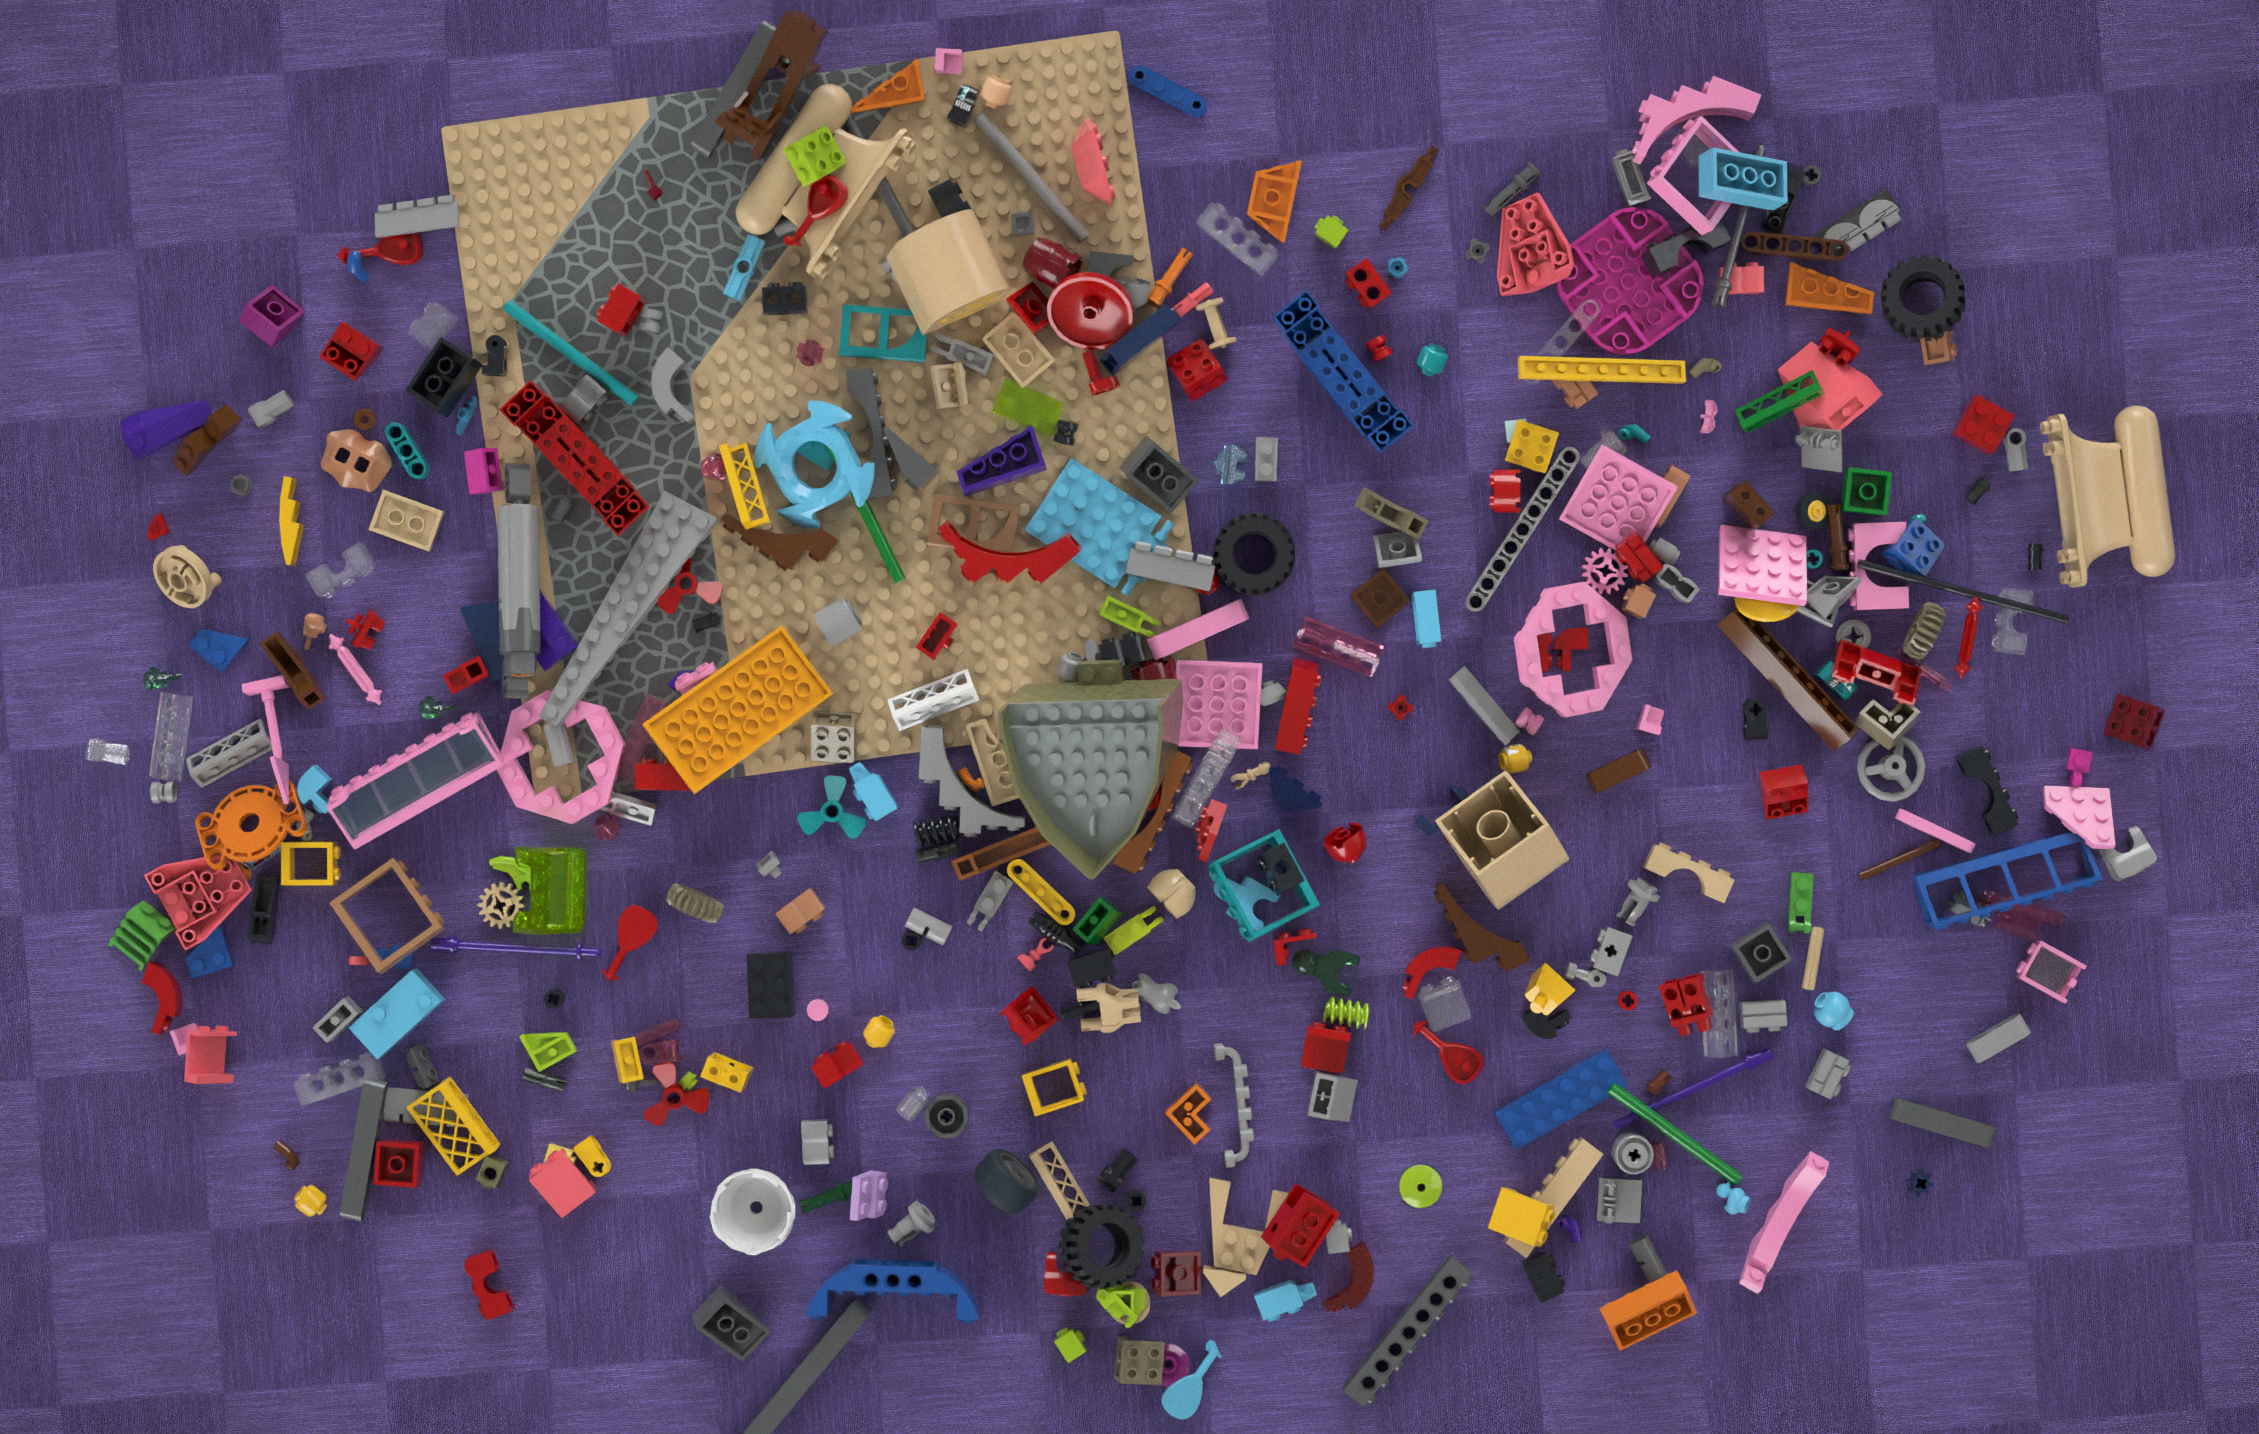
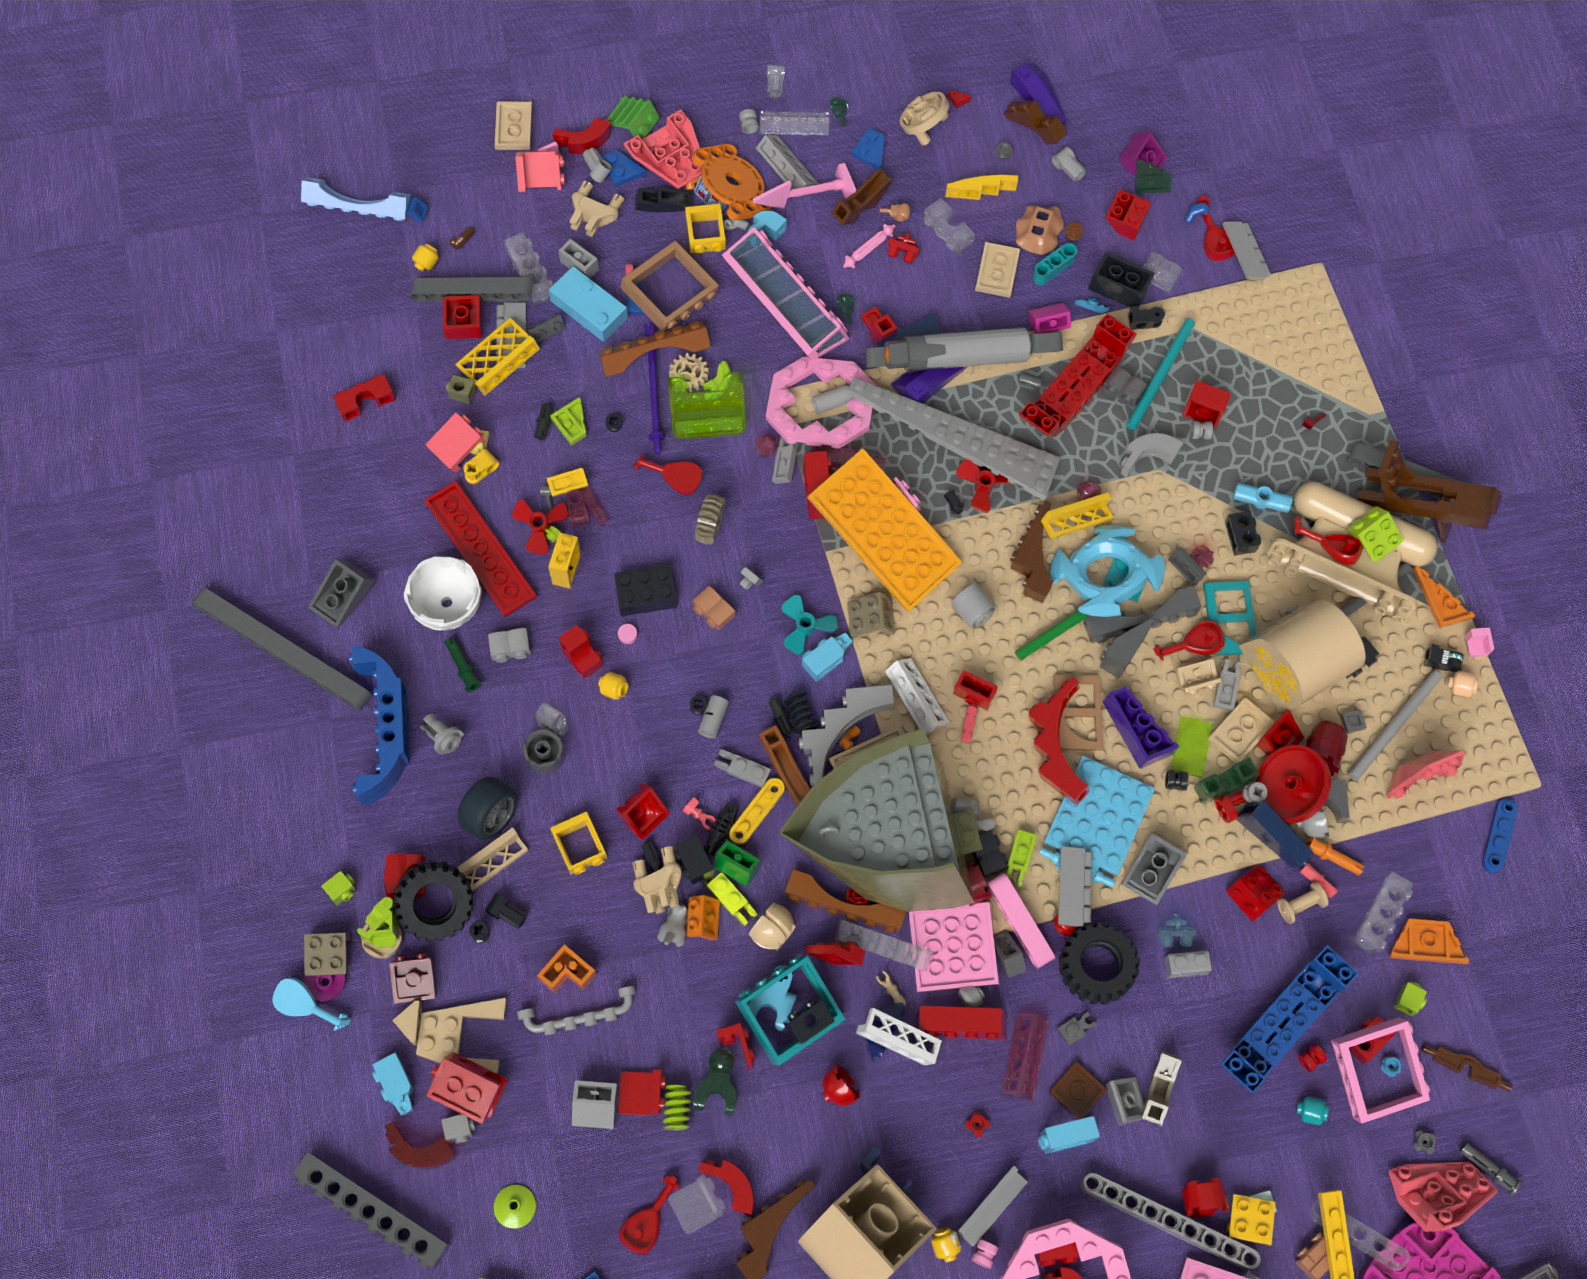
camera: 85 degrees right, 20 degrees down
lavender plate [850,1170,888,1221] -> none
none -> light blue arch [301,177,411,221]
none -> blue plate [406,197,429,223]
none -> red plate [424,481,537,618]
none -> tan plate [495,102,532,150]
none -> tan connector [570,181,624,238]
none -> light grey piece [583,148,612,183]
none -> dark orange arch [598,321,711,377]
none -> orange bracket [687,895,720,941]
none -> white fence [856,1008,942,1065]
none -> coral axle [961,706,978,744]
none -> dark grey arch [993,930,1026,978]
none -> flat silver plate [1057,1012,1097,1047]
none -> clear green wing [1135,159,1172,194]
none -> red piece [1153,620,1225,661]
none -> dark grey tile [1168,547,1207,587]
none -> clear green arch [1194,758,1260,805]
none -> light grey wheel [1242,782,1267,803]
none -> bright pink window [1331,1017,1430,1124]

